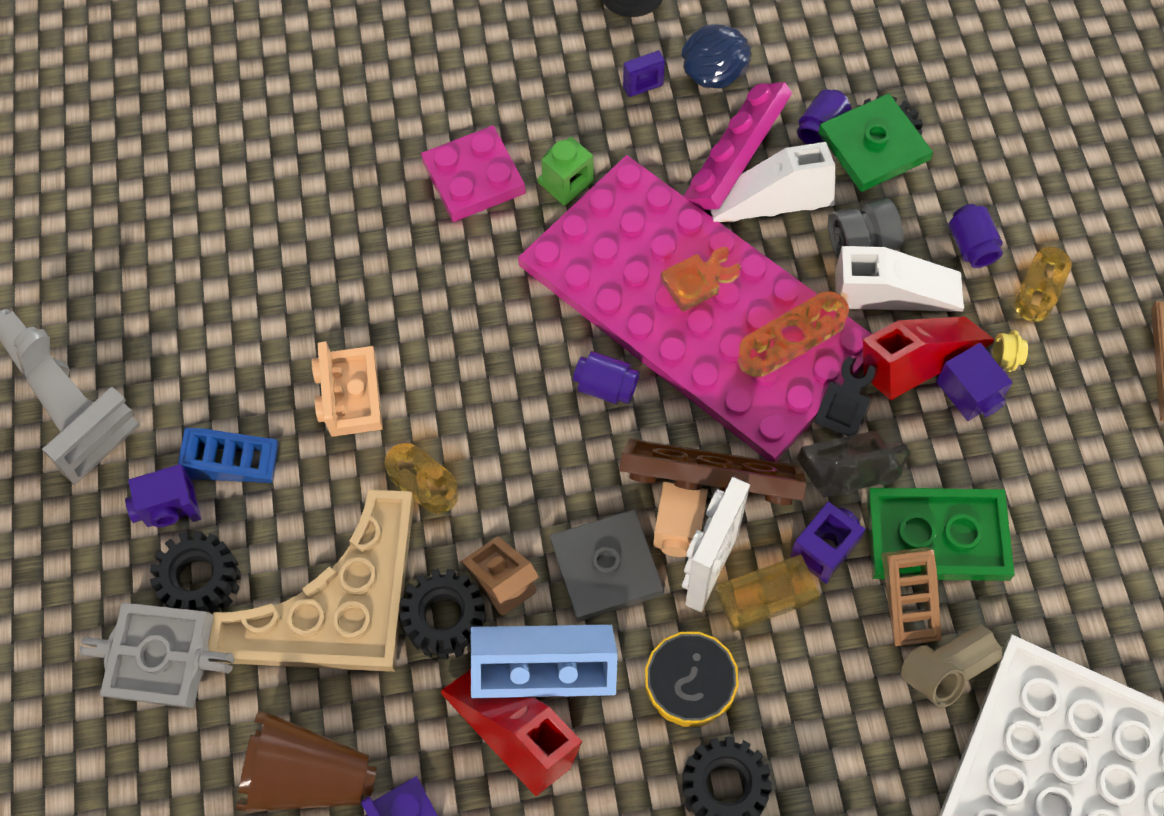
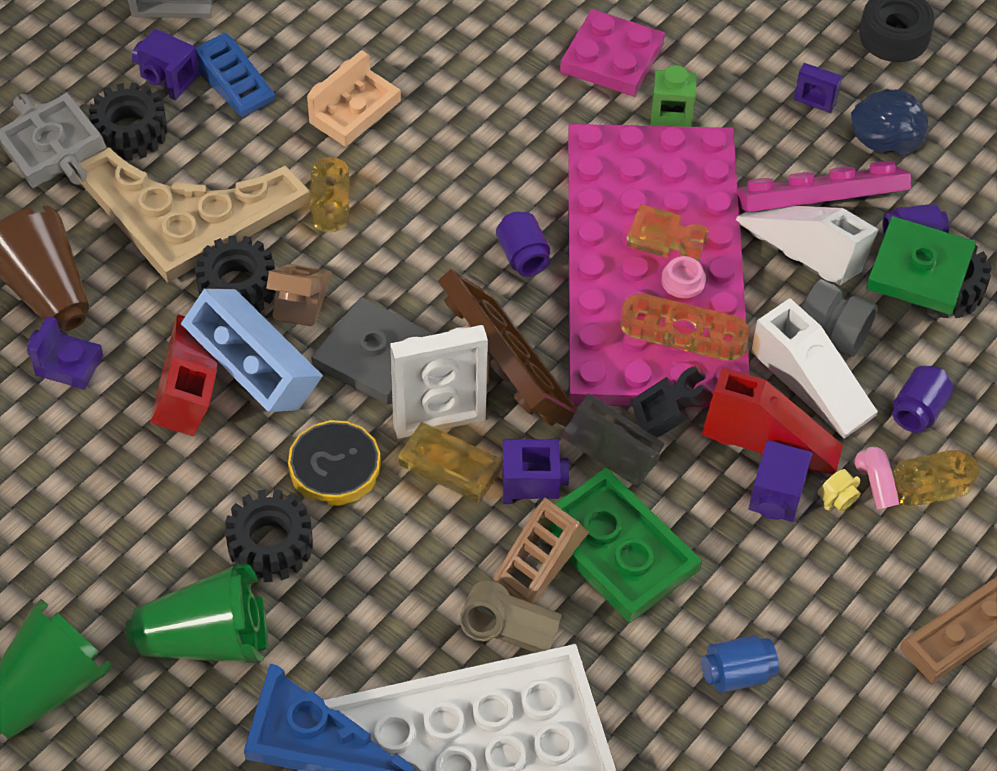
camera: 45 degrees right, 10 degrees down
none -> bright pink plate [661,256,706,298]
none -> blue brick [701,635,779,693]
none -> bright pink arm [855,447,900,509]

